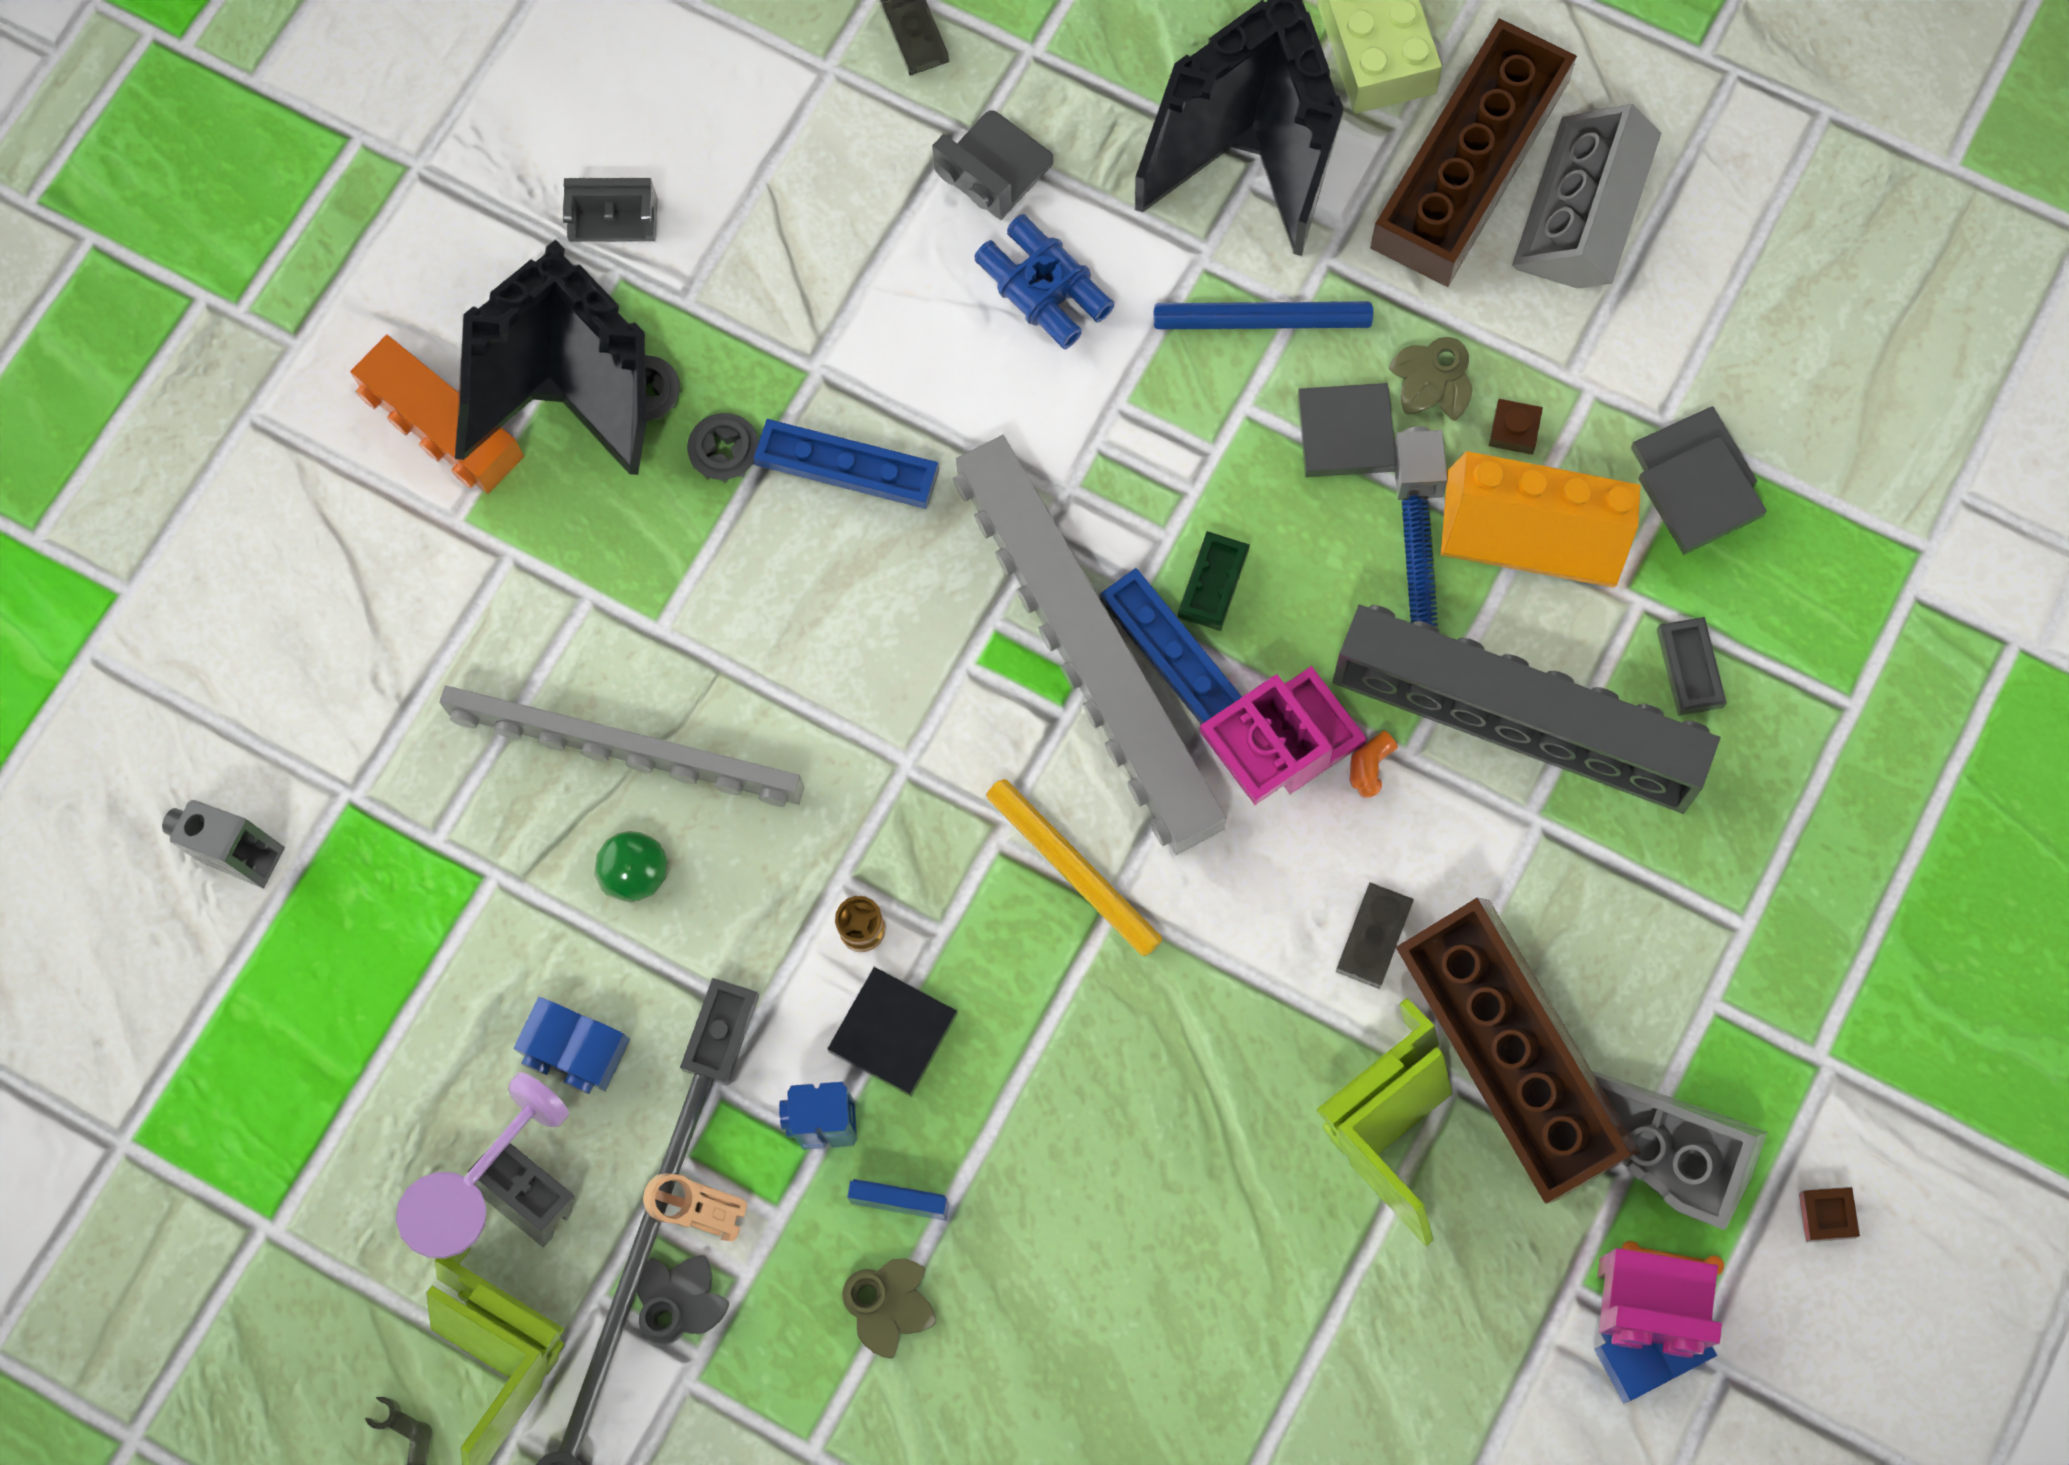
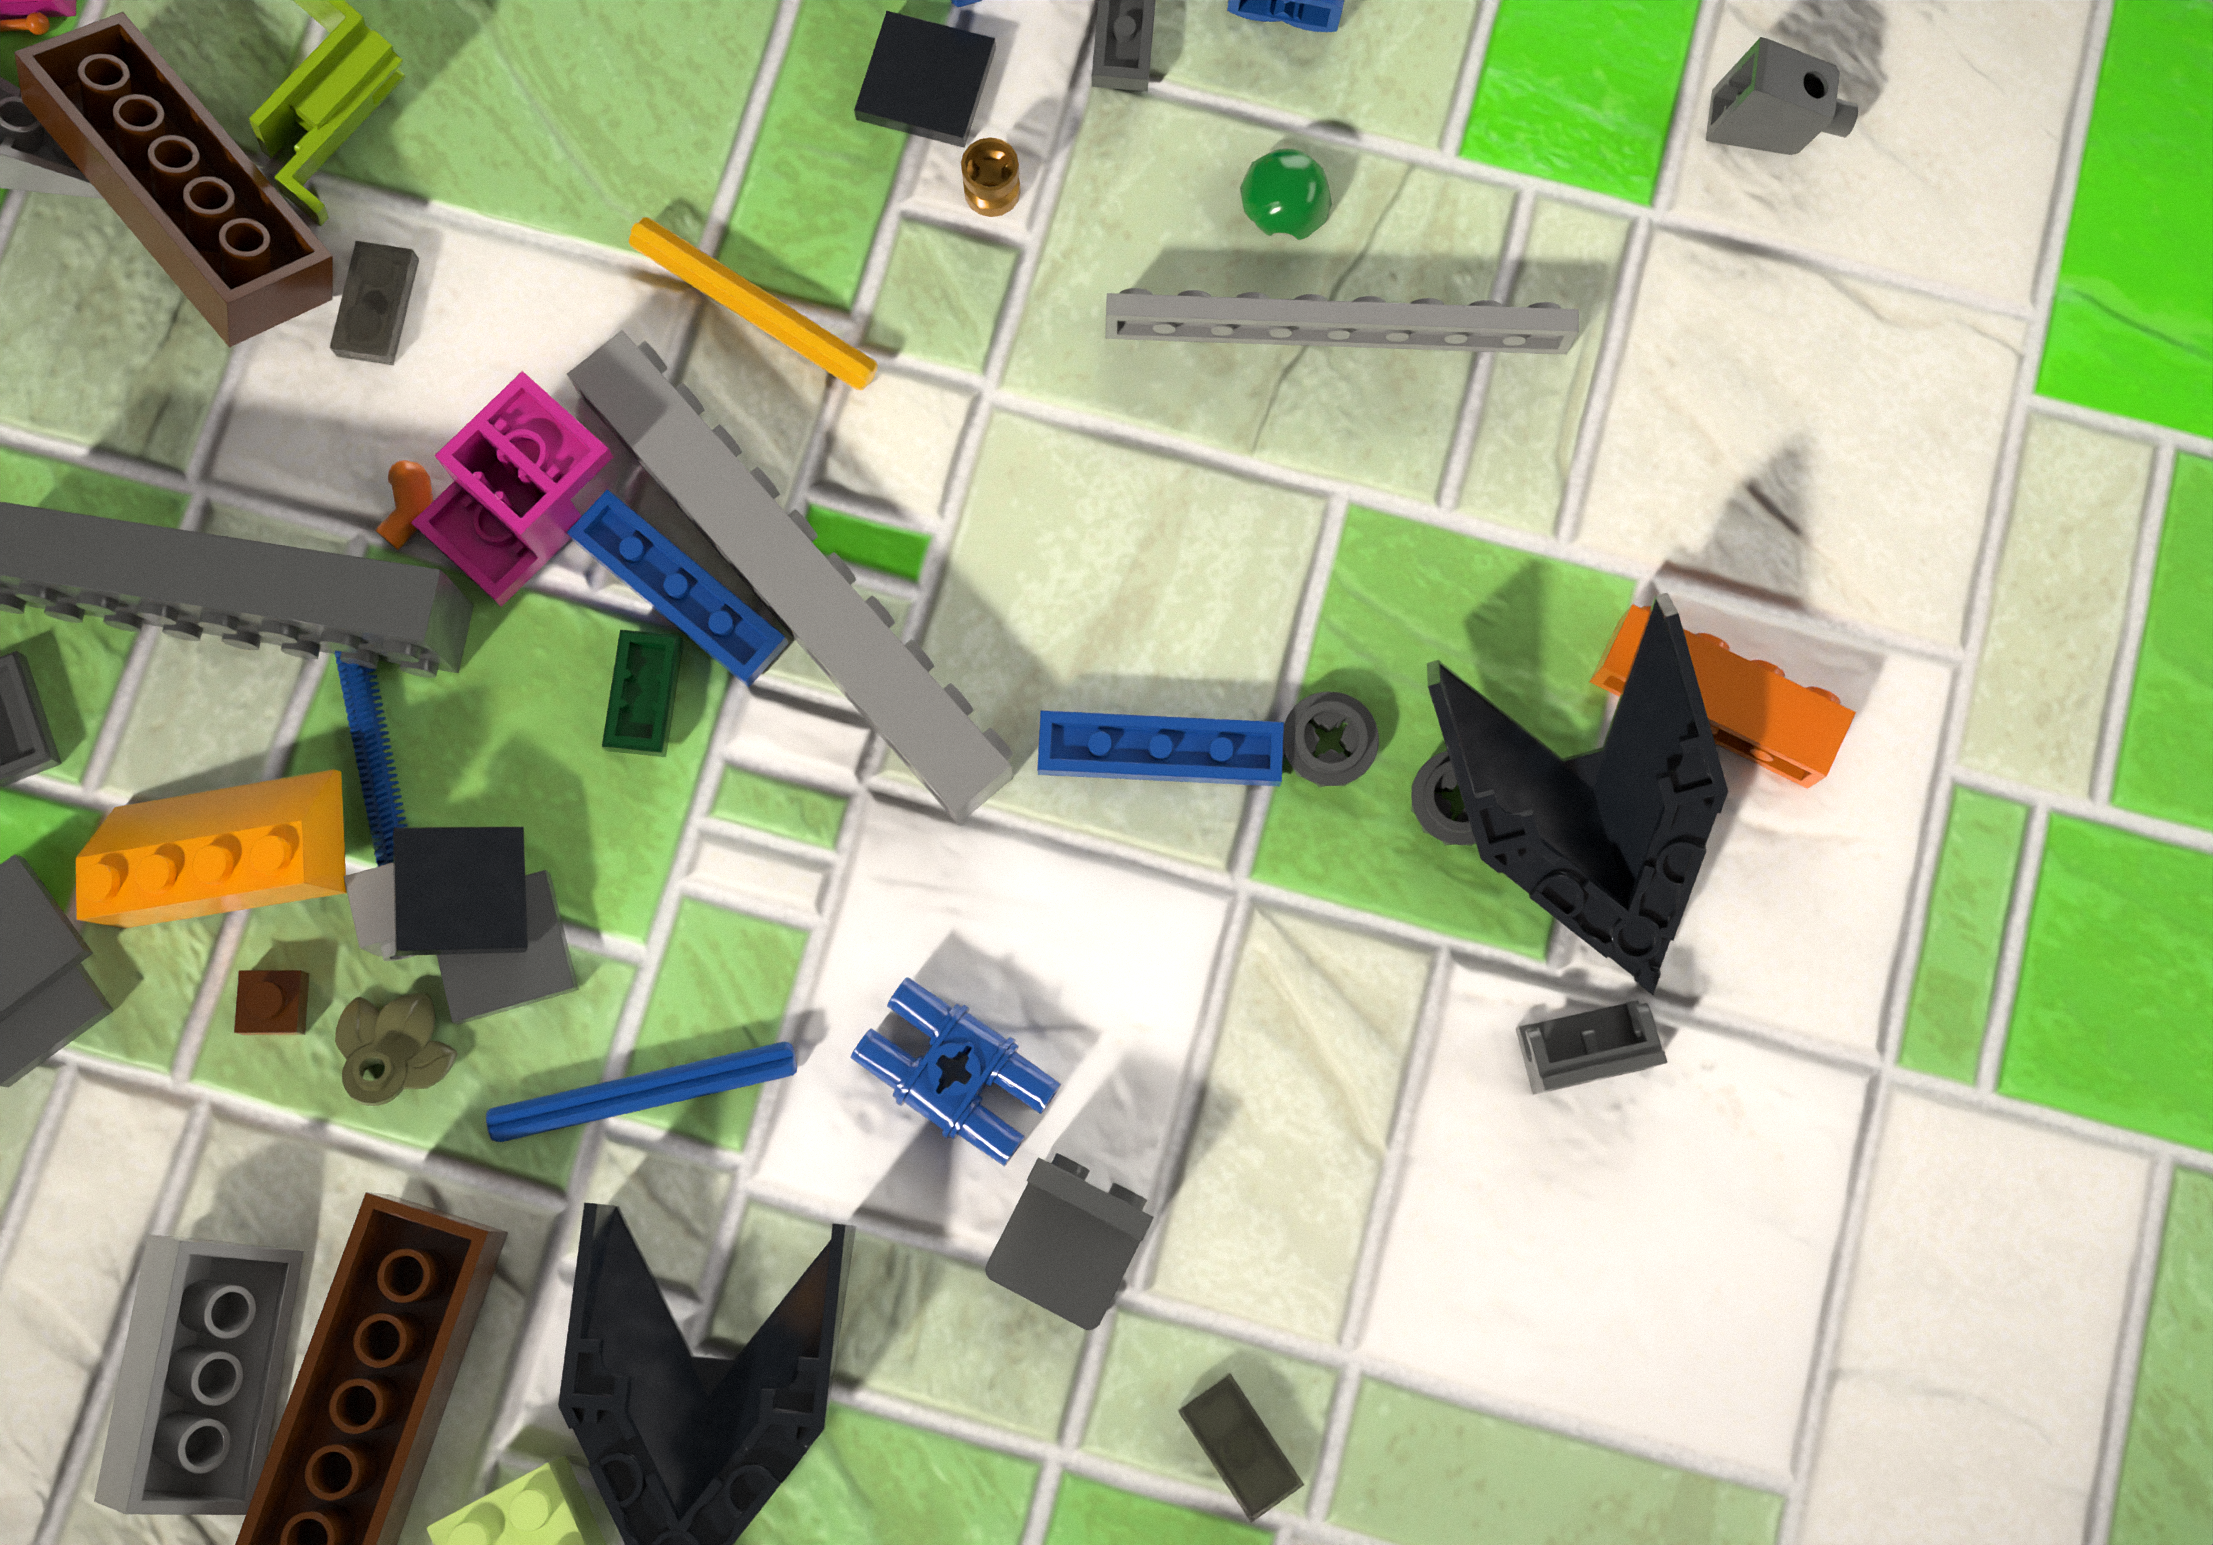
camera: 160 degrees right, 5 degrees up
none -> black tile [393,827,528,956]

